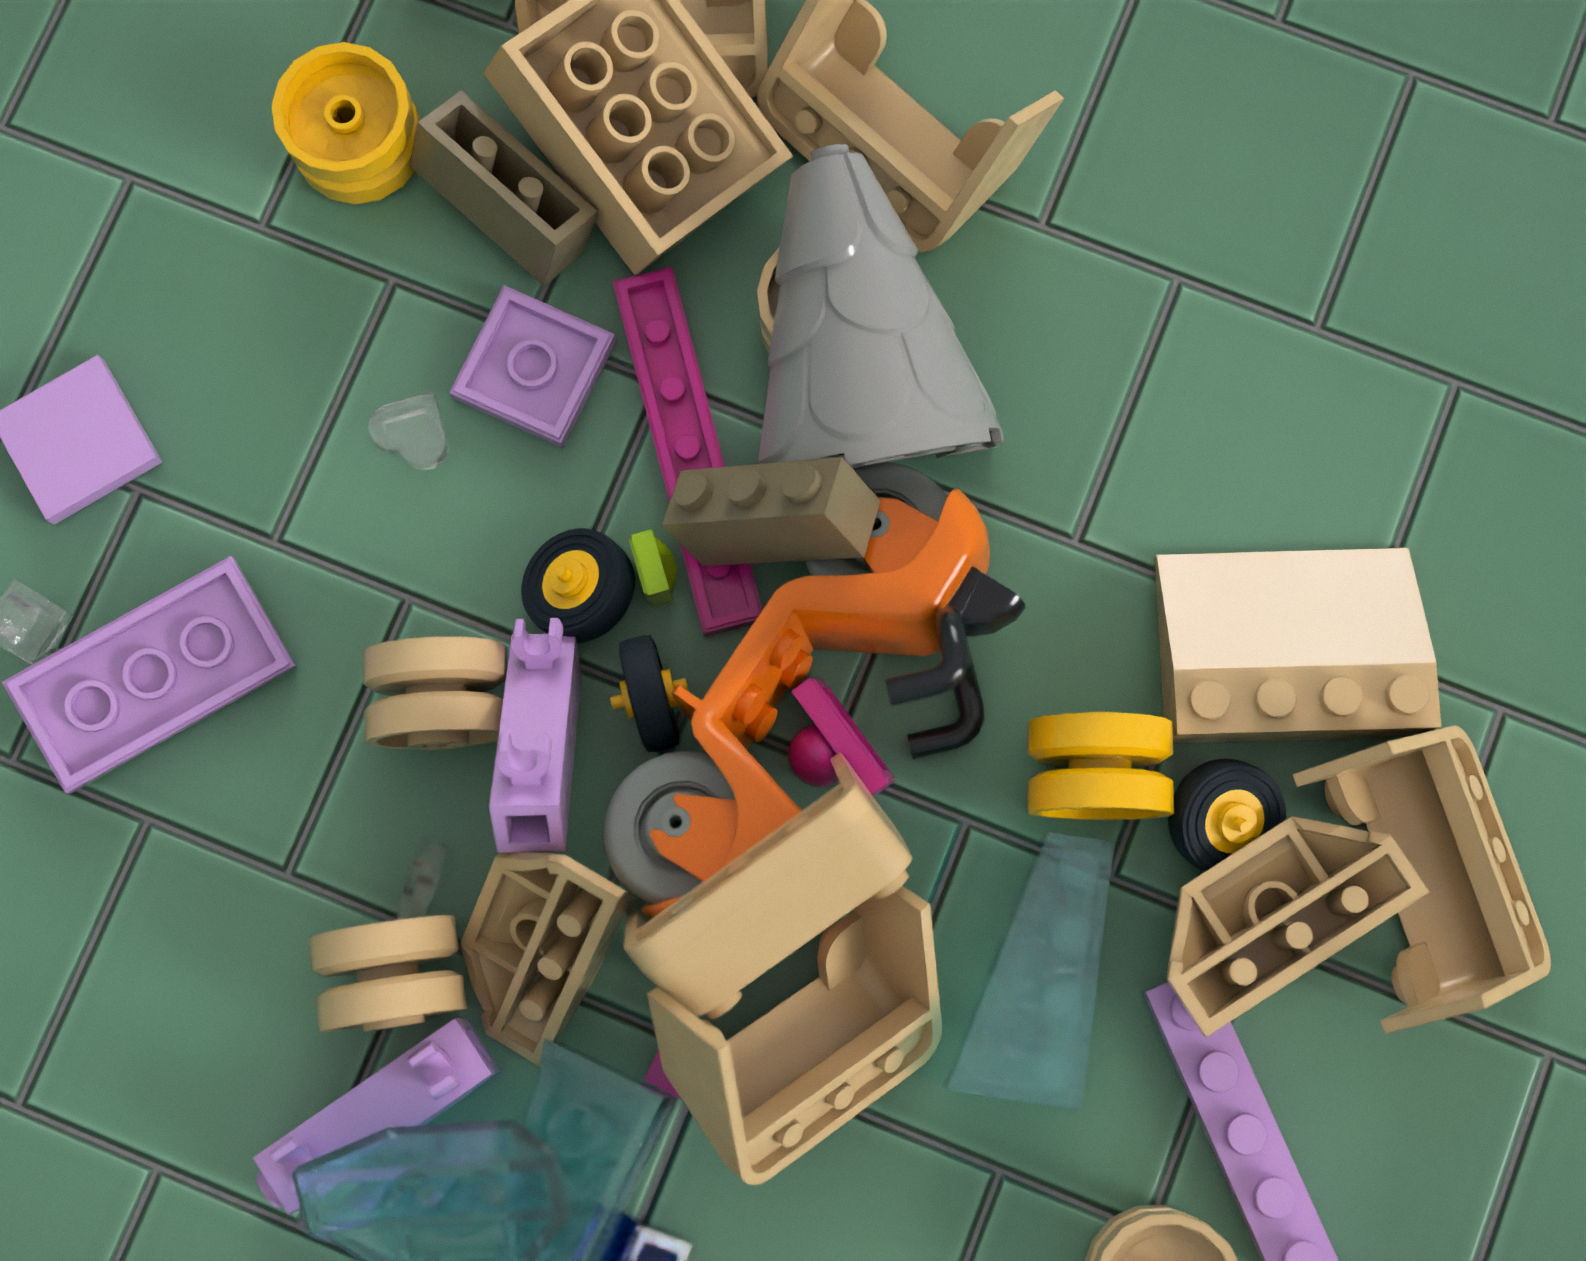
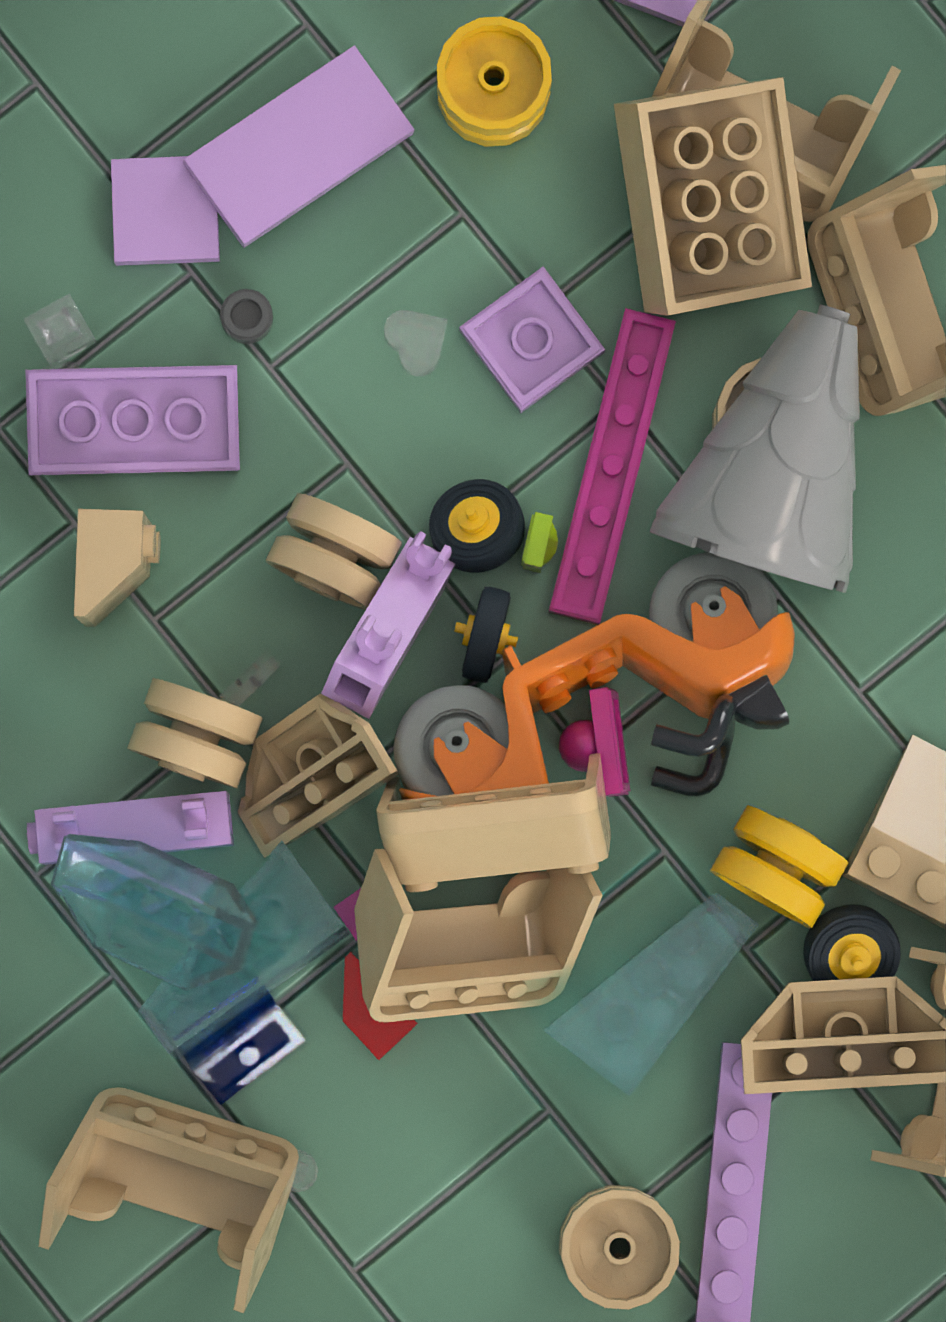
camera: 20 degrees right, 5 degrees up
dark tan brick [410,90,598,286] -> none
dark tan brick [662,457,881,566] -> none
none -> tan slope [74,509,161,627]
none -> lavender tile [183,45,415,248]
none -> dark grey tile [220,289,273,344]
none -> red tile [343,952,418,1060]

